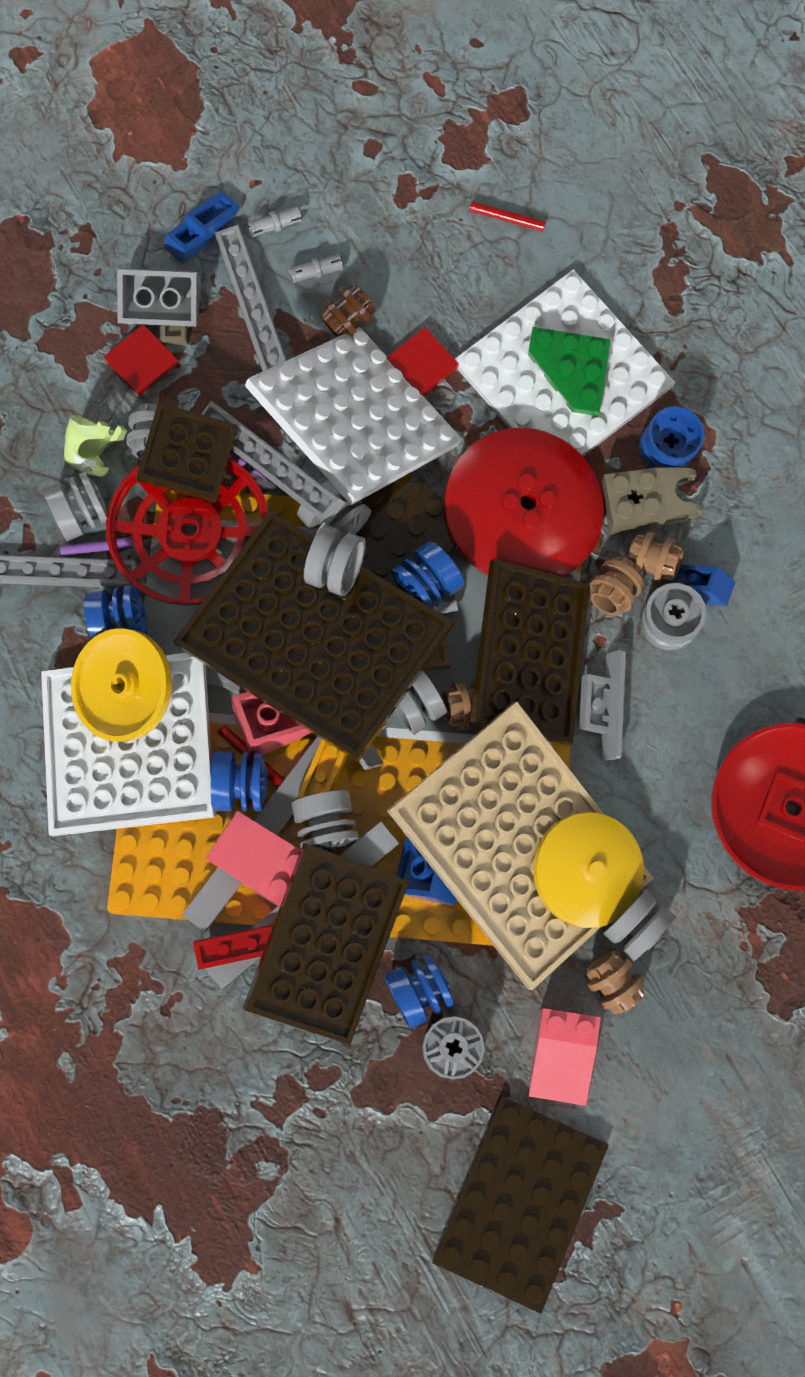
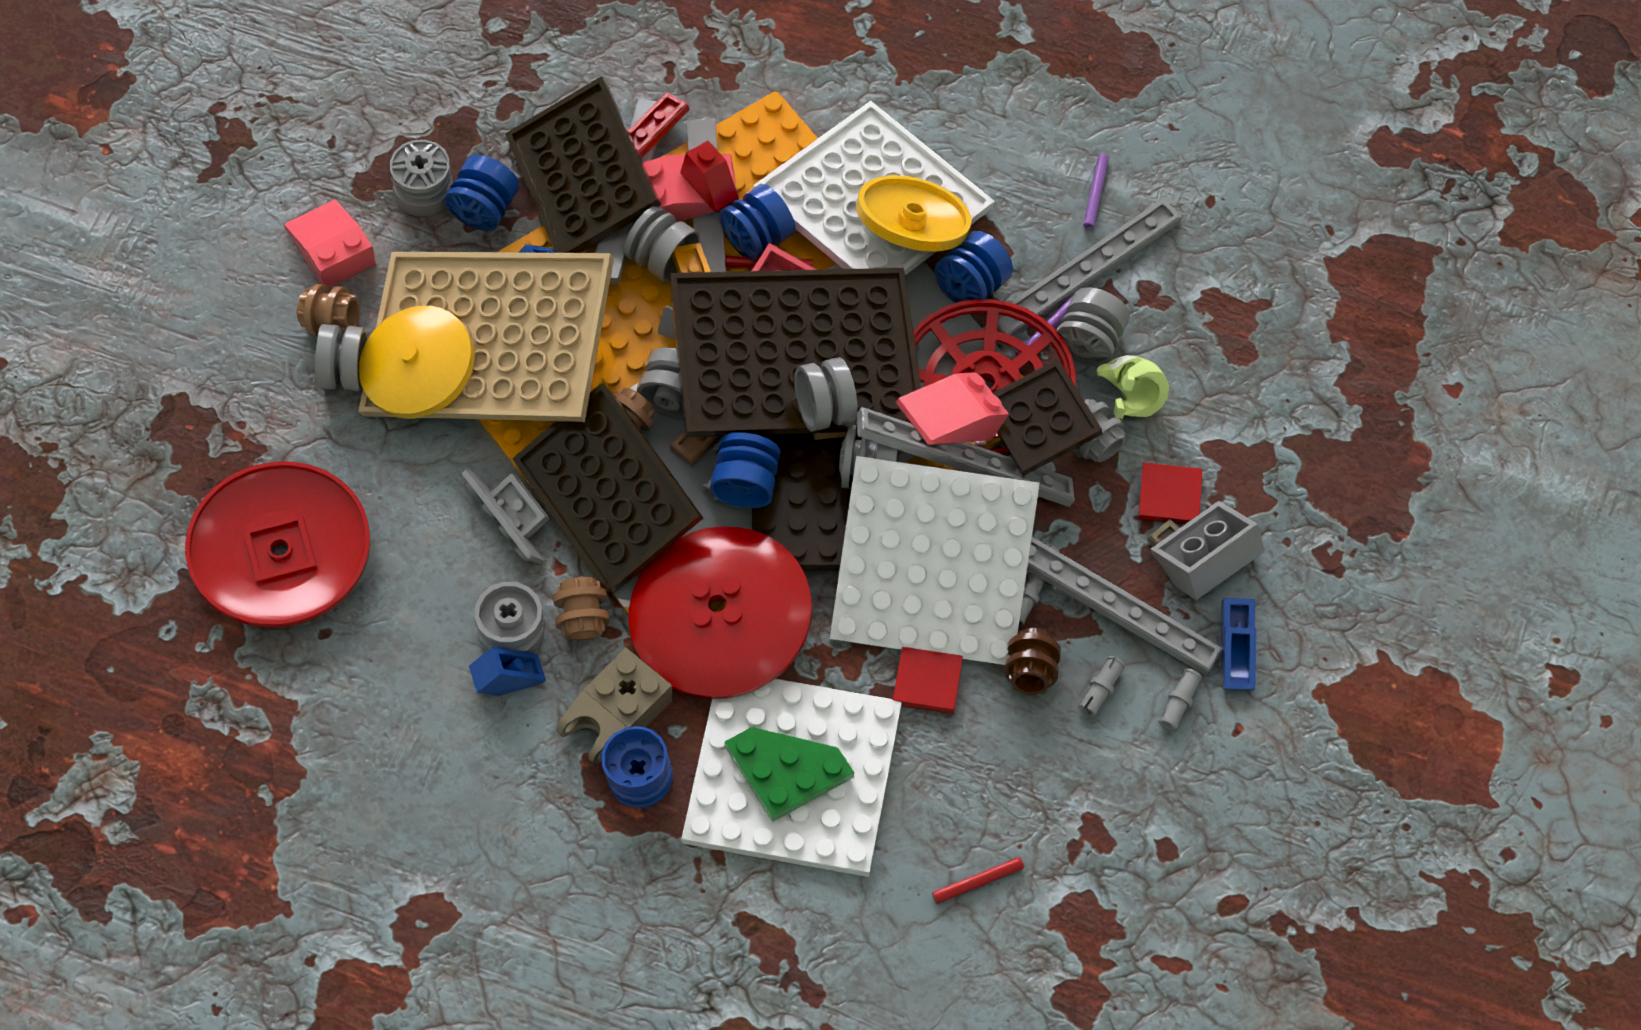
camera: 140 degrees right, 15 degrees down
dark brown plate [432,1096,609,1314] -> none
medium nougat piece [627,532,684,585] -> none
none -> red slope [680,140,739,213]
none -> coral slope [896,373,1009,445]

